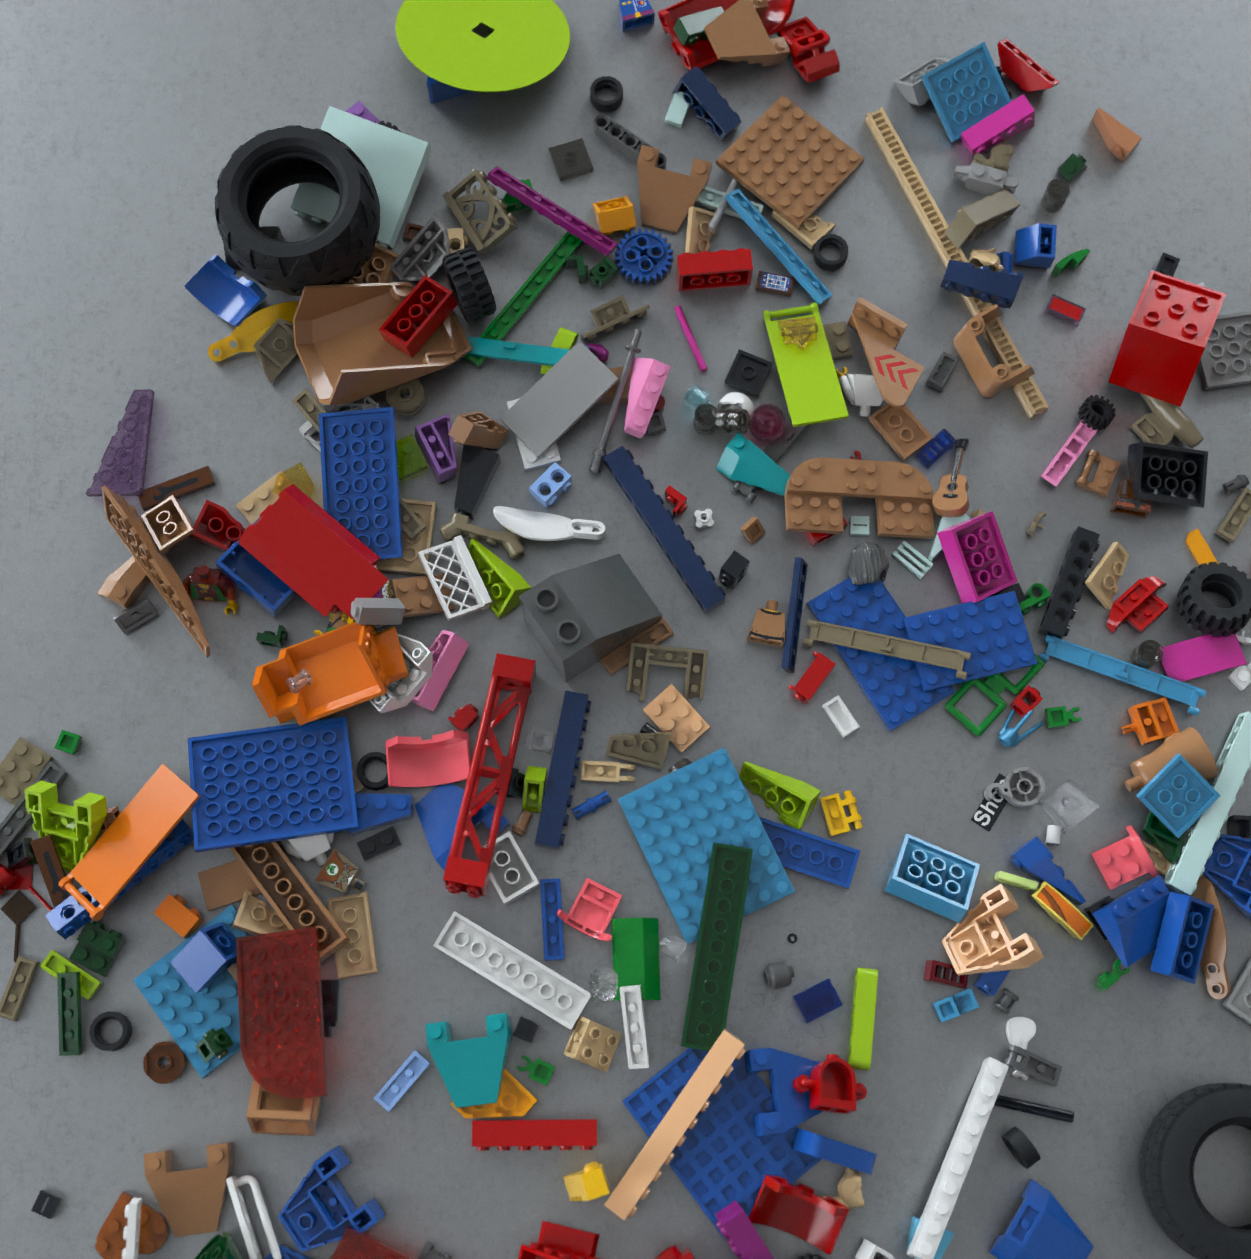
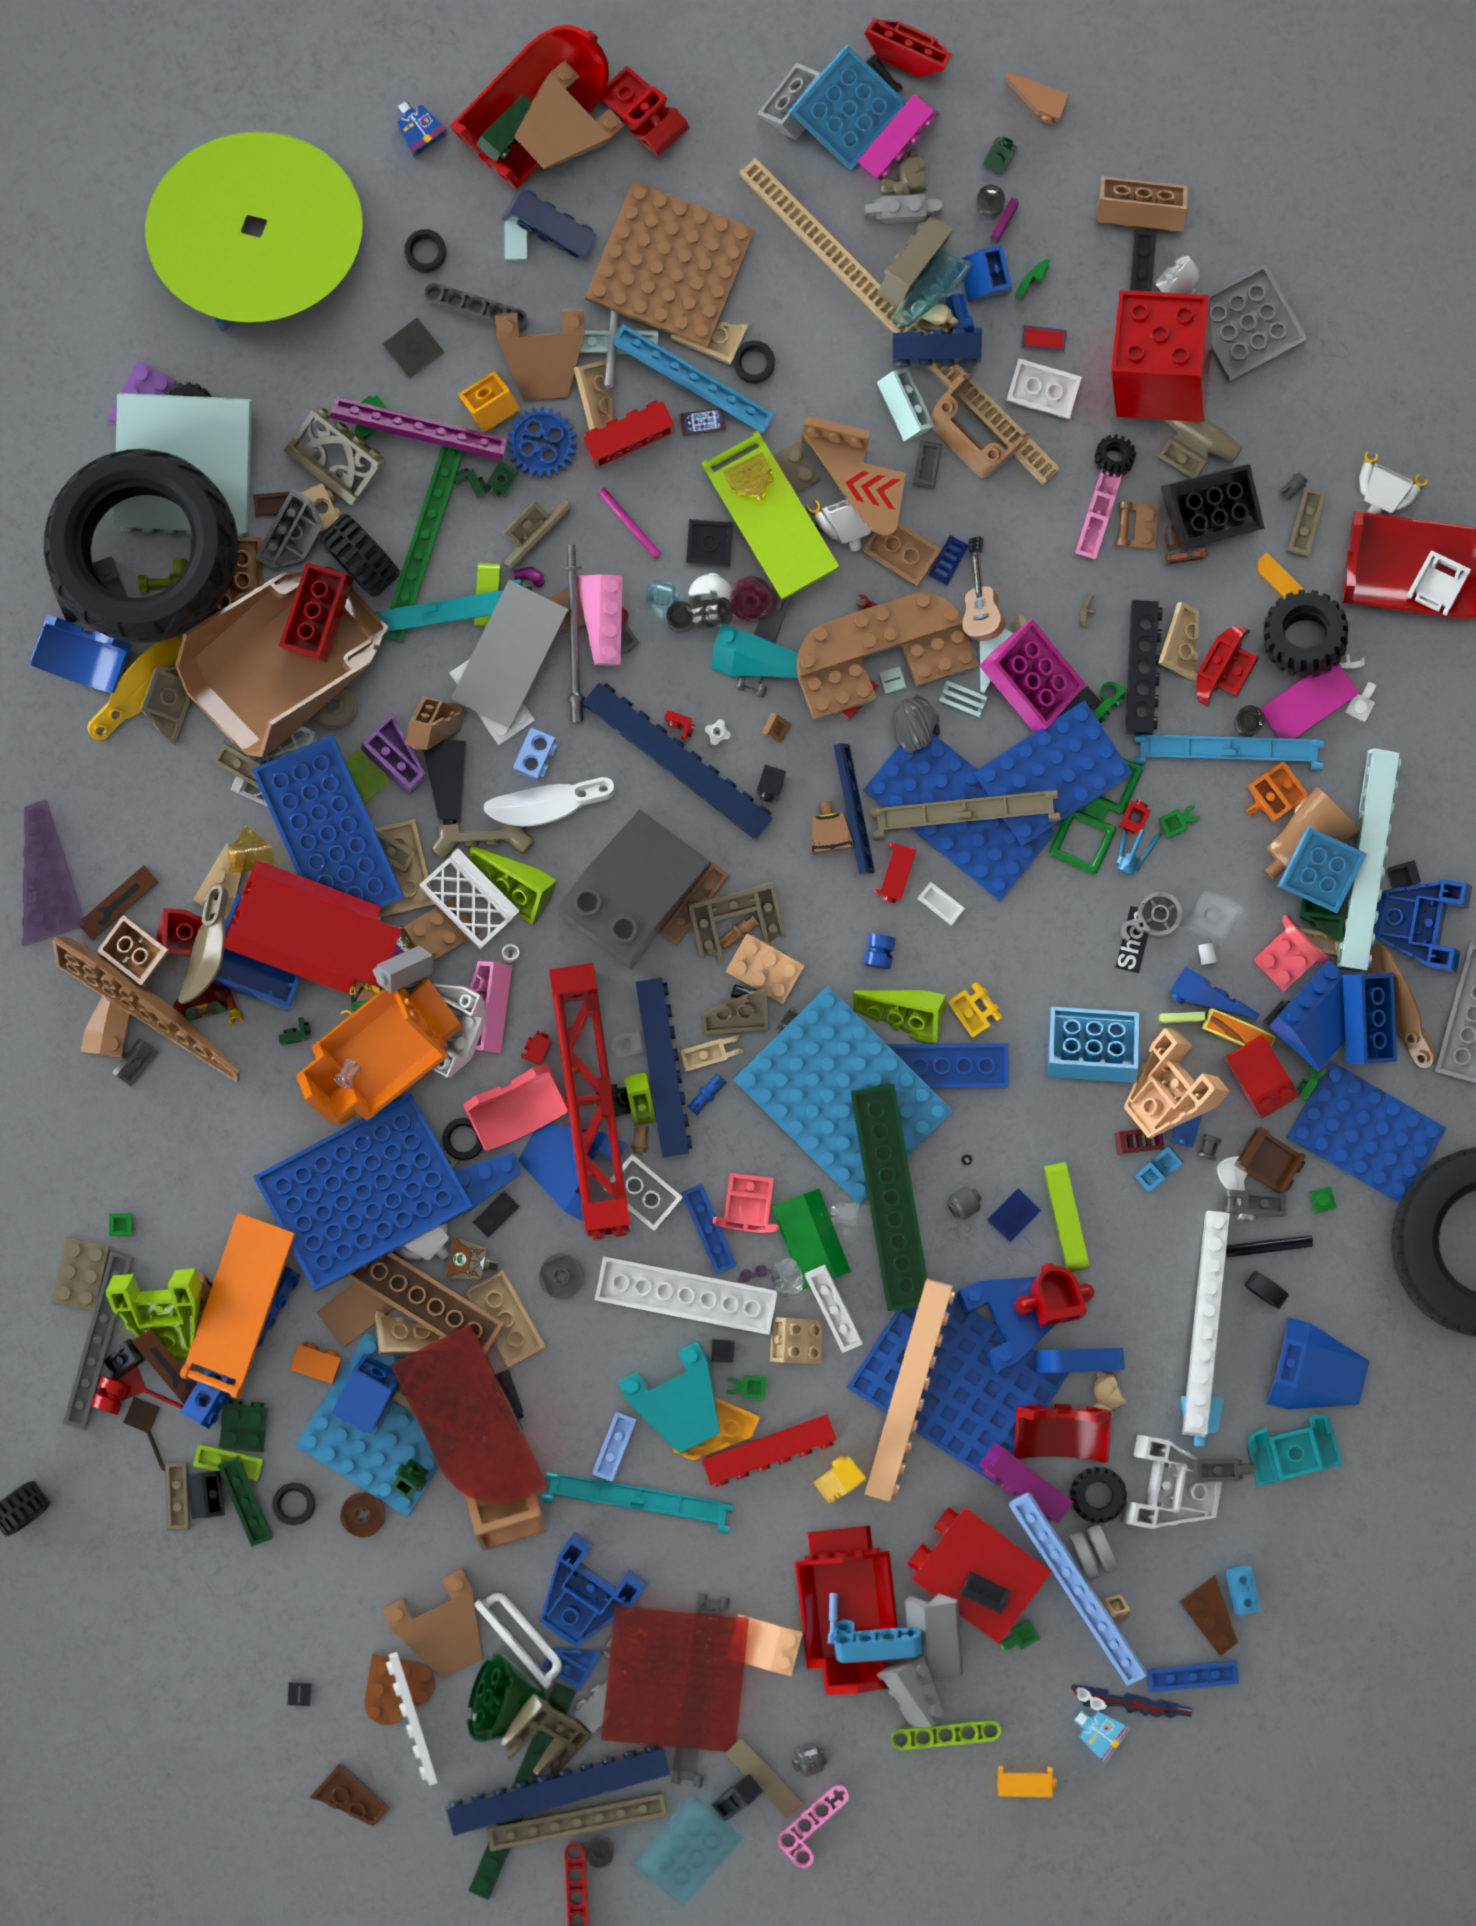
camera: 15 degrees left, 10 degrees up
none -> dark tan plant [178,885,228,1004]
none -> black brick [187,1471,225,1519]
none -> white hinge [502,944,519,963]
none -> dark grey plate [539,1254,584,1299]
none -> teal piece [541,1472,733,1534]
none -> medium nougat axle [719,913,759,949]
none -> clear purple piece [738,1265,771,1282]
none -> blue wheel [863,933,896,969]
none -> light aqua brick [877,367,935,441]
none -> clear light blue wedge [890,250,973,327]
none -> magenta tile [990,197,1019,243]
none -> white plate [1006,359,1082,420]
none -> medium nougat slope [1096,176,1188,232]
none -> red slope [1225,1035,1300,1119]
none -> reddish brown panel [1234,1127,1306,1193]
none -> blue plate [1286,1061,1446,1203]
none -> green plate [1309,1187,1337,1214]

